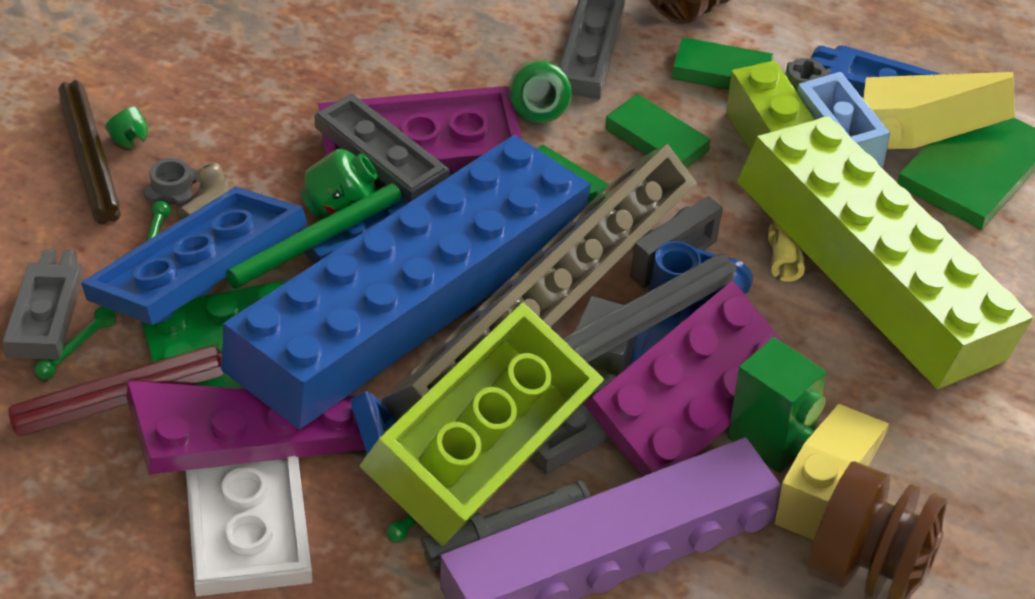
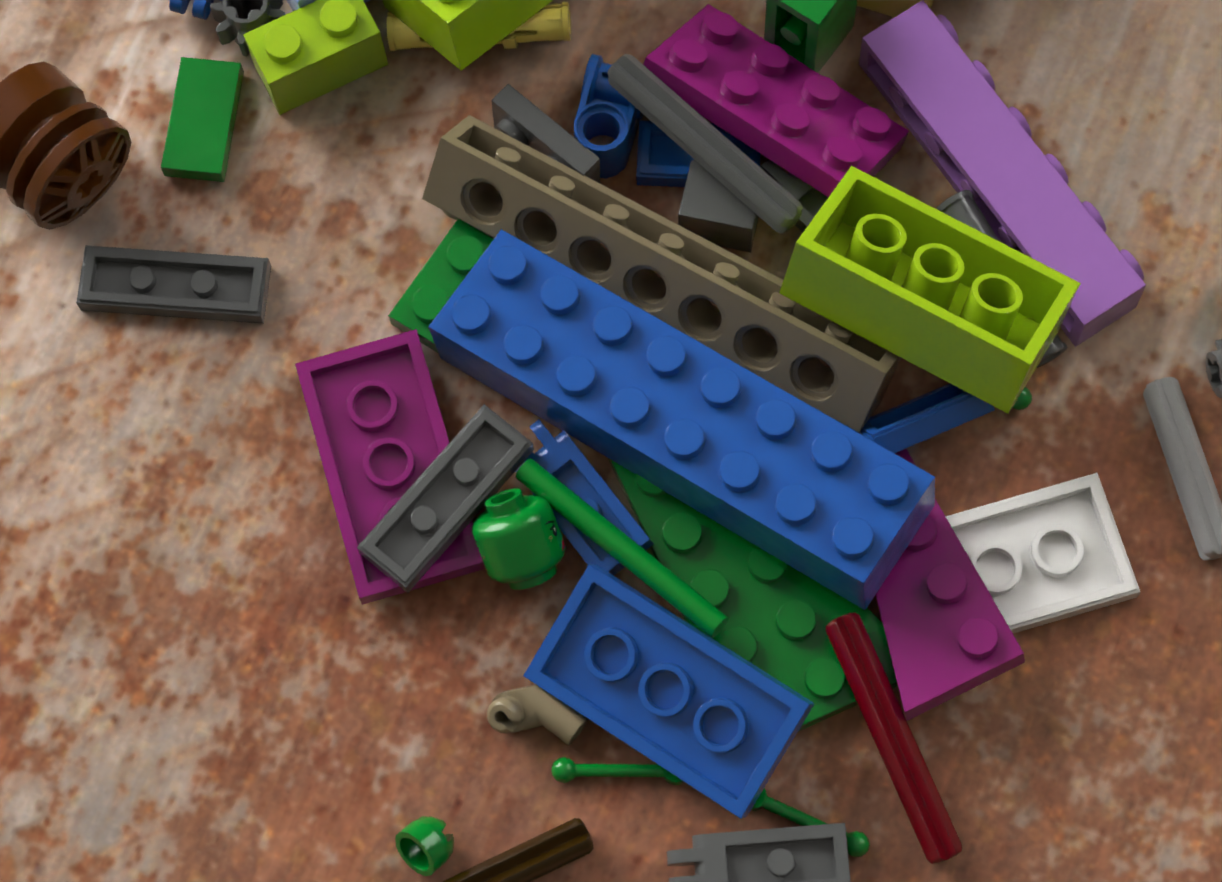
camera: 90 degrees left, 25 degrees up
dark grey plate [144,158,197,205] -> none
green head [509,59,572,123] -> none
green tile [605,93,711,169] -> none

